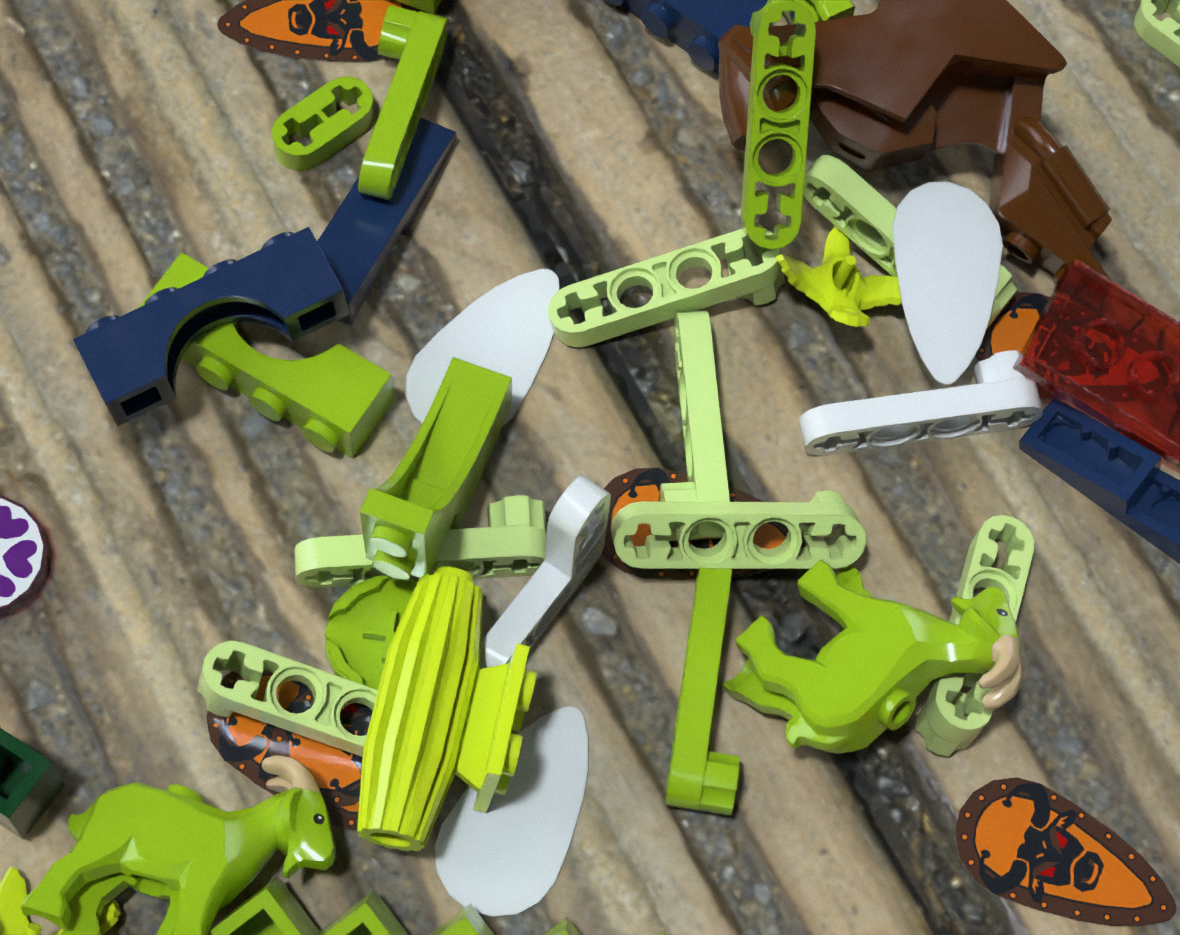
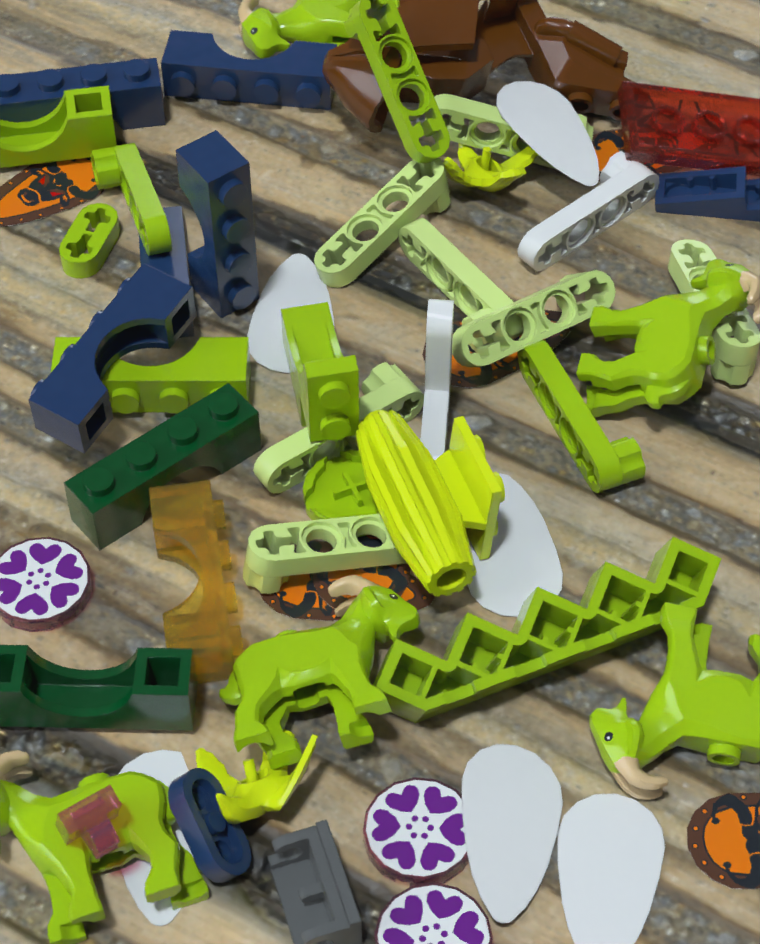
camera: 25 degrees left, 15 degrees down
none -> dark green arch [64,383,262,550]
none -> clear yellow arch [149,480,243,684]
none -> dark blue arch [176,130,260,319]

